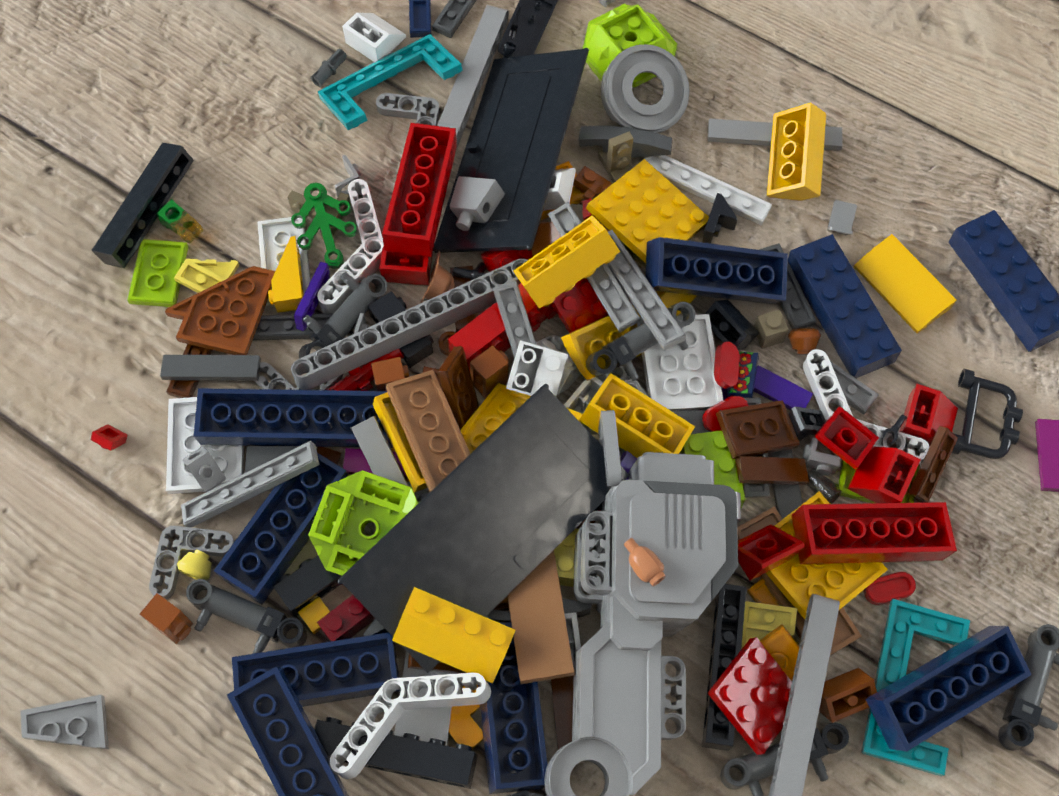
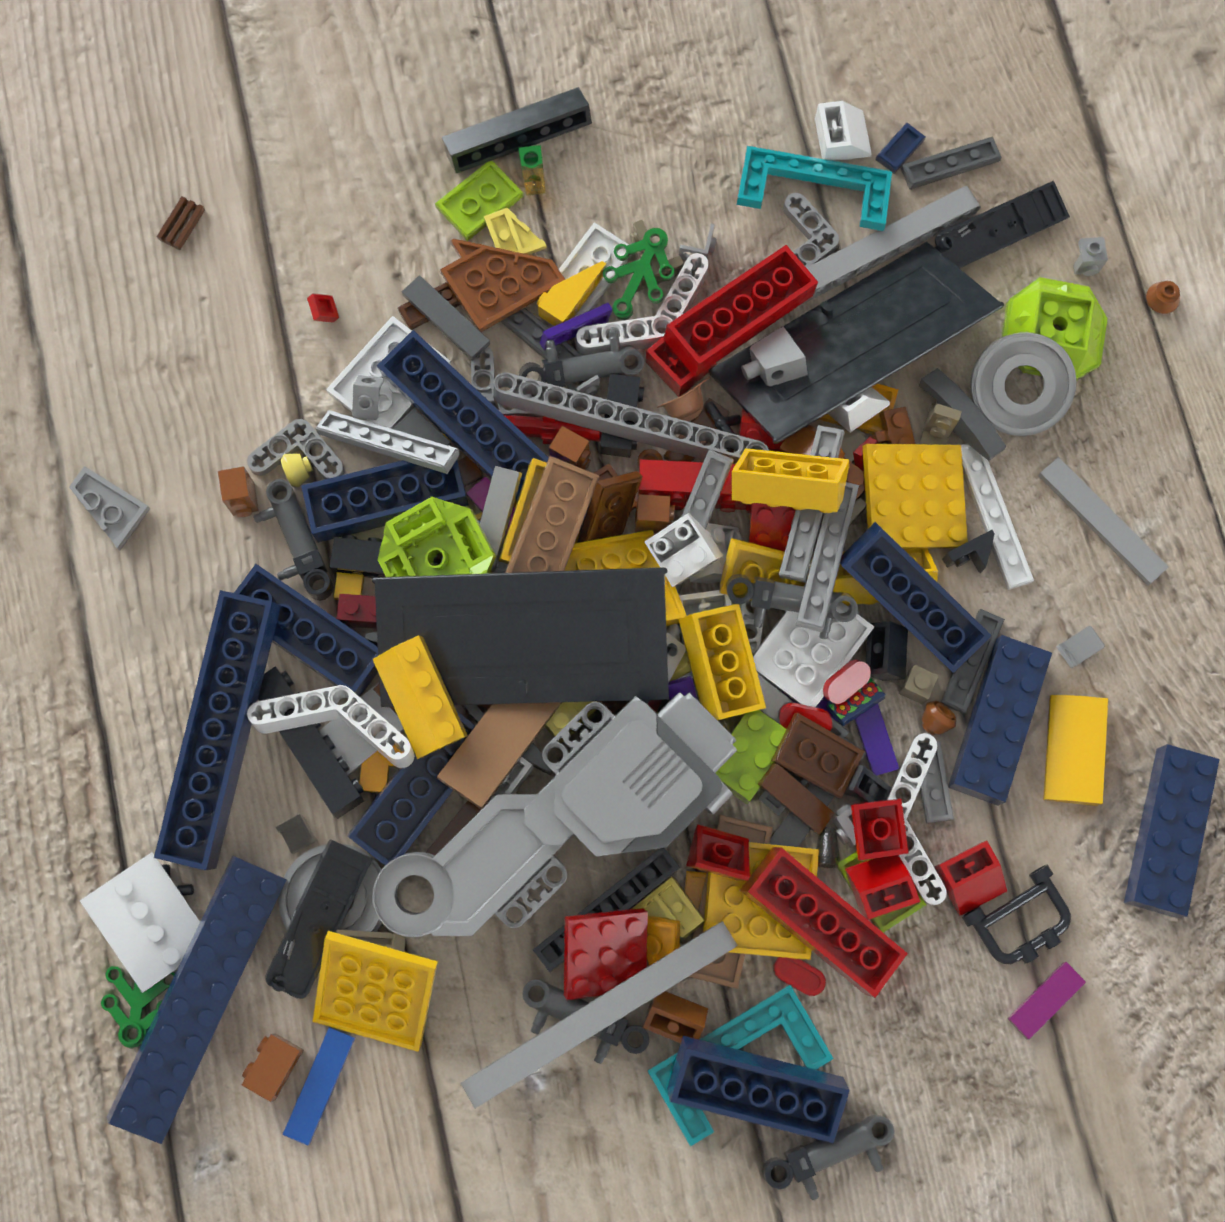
camera: 40 degrees right, 10 degrees up
dark grey axle [310,49,347,87] -> none
light grey beam [598,410,622,486] -> none
nougat plant [624,538,666,586] -> none
yellow slope [767,103,826,201] -> none
black hand [881,415,907,445] -> none
reddish brown tile [909,426,958,503] -> none

